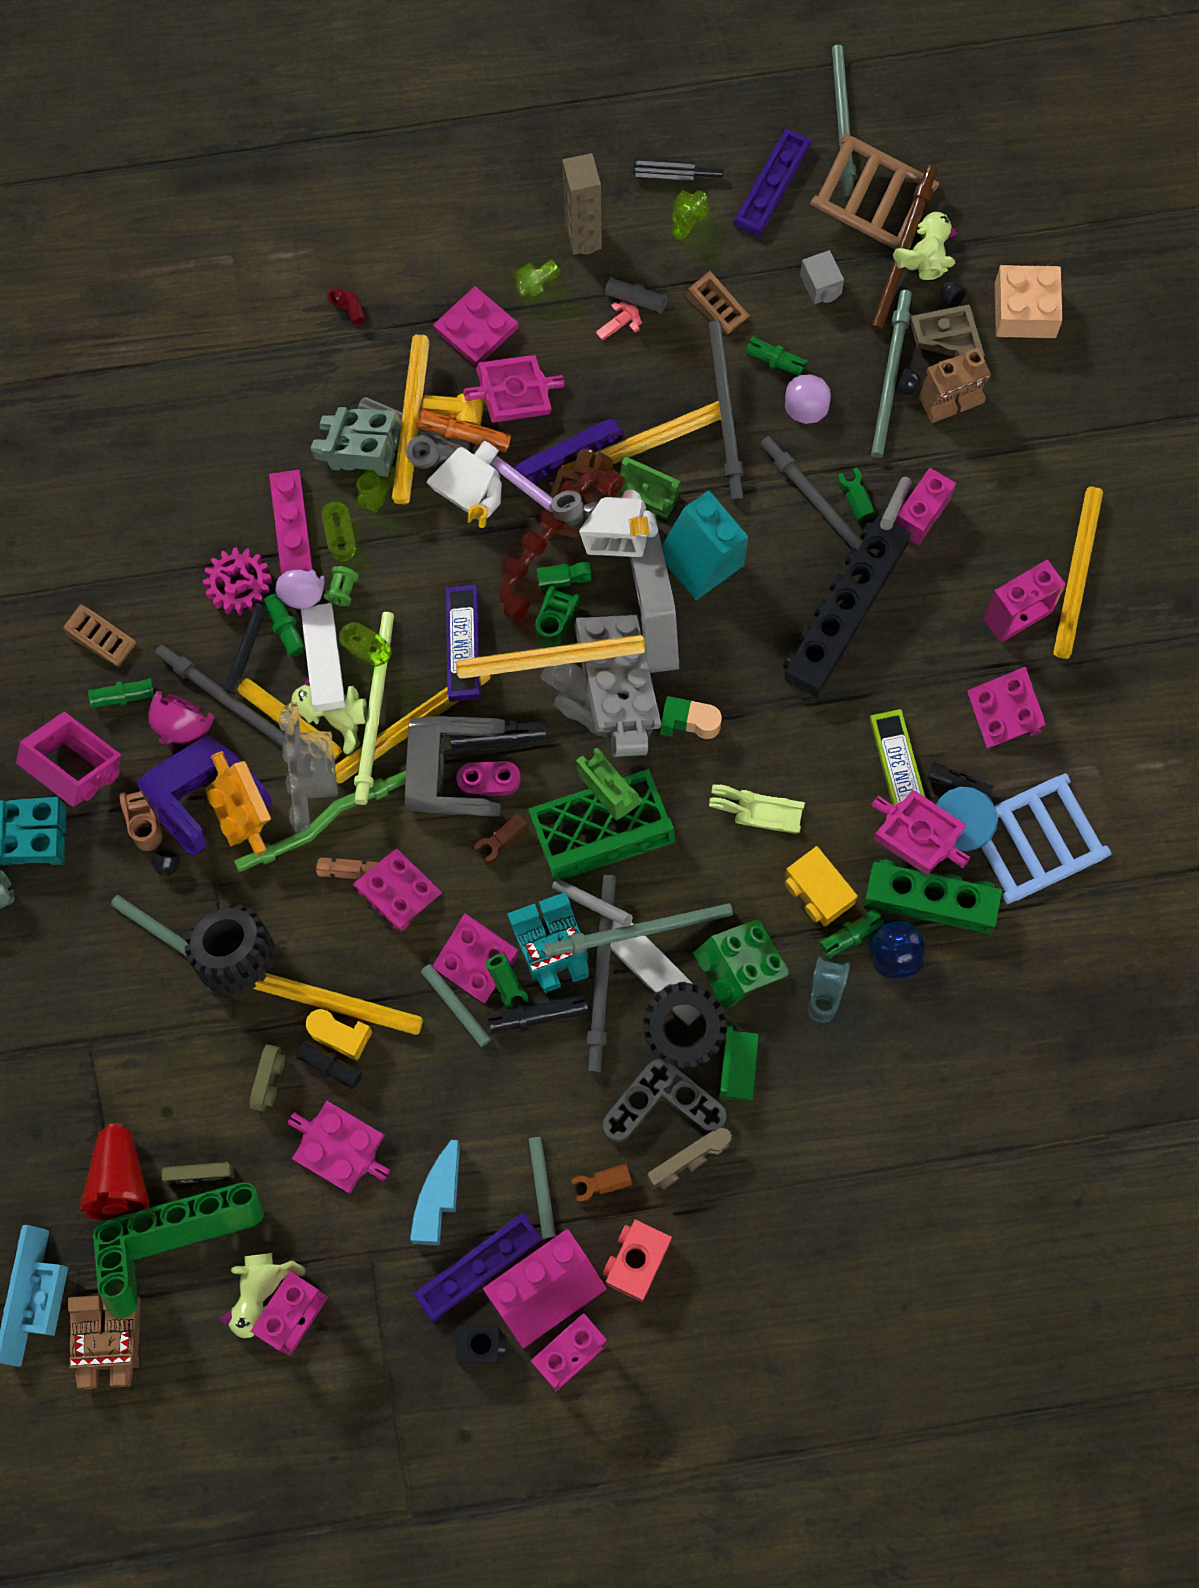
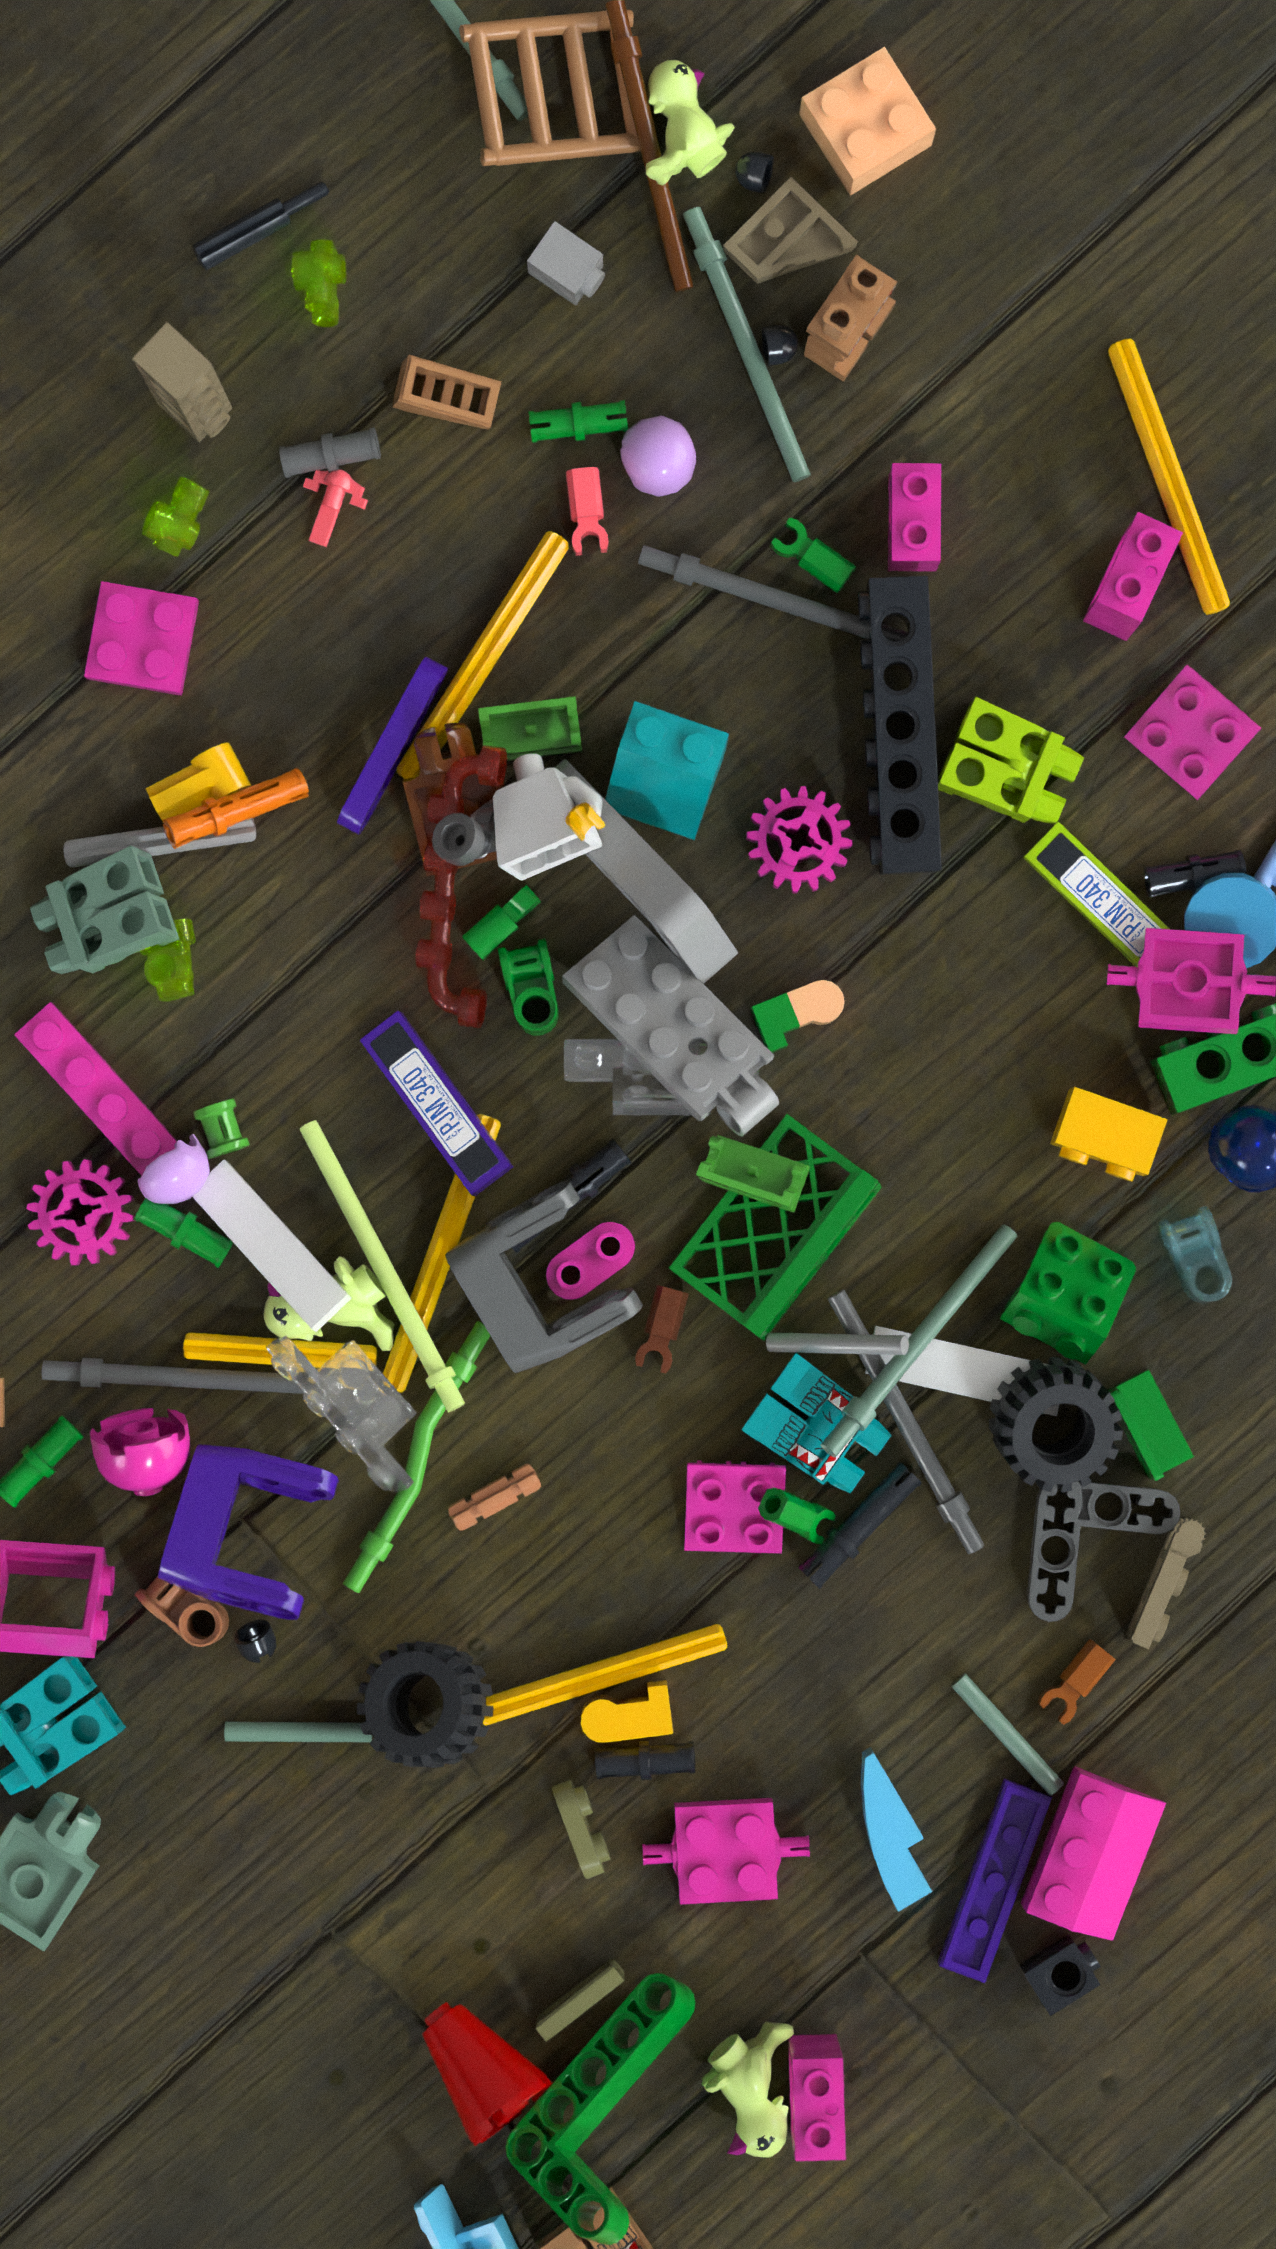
camera: 35 degrees left, 15 degrees up
light orange plate [205,751,271,856] -> none
black bar [223,603,267,694] -> none
clear neon green beam [322,502,356,561] -> none
clear neon green beam [339,622,392,667] -> none
dark pink hinge [353,848,442,932] -> none
yellow axle [392,334,429,505] -> none
white torso [406,435,502,528] -> none
sand green bar [421,964,491,1047] -> none
yellow axle [456,635,645,679] -> none
dark pink plate [463,355,564,423] -> none
lavender bar [473,445,553,512] -> none
dark pink window [531,1313,607,1392] -> none
coral brick [603,1220,672,1303] -> none
dark grey bar [709,320,744,501] -> none
yellowish green arm [709,785,805,834] -> none
dark purple tile [733,128,812,238] -> none
green pin [819,908,885,959] -> none
light grey bar [880,477,912,530] -> none
none -> coral bar [566,467,609,556]
none -> dark pink gear [746,786,852,894]
none -> lime hips [938,697,1084,824]

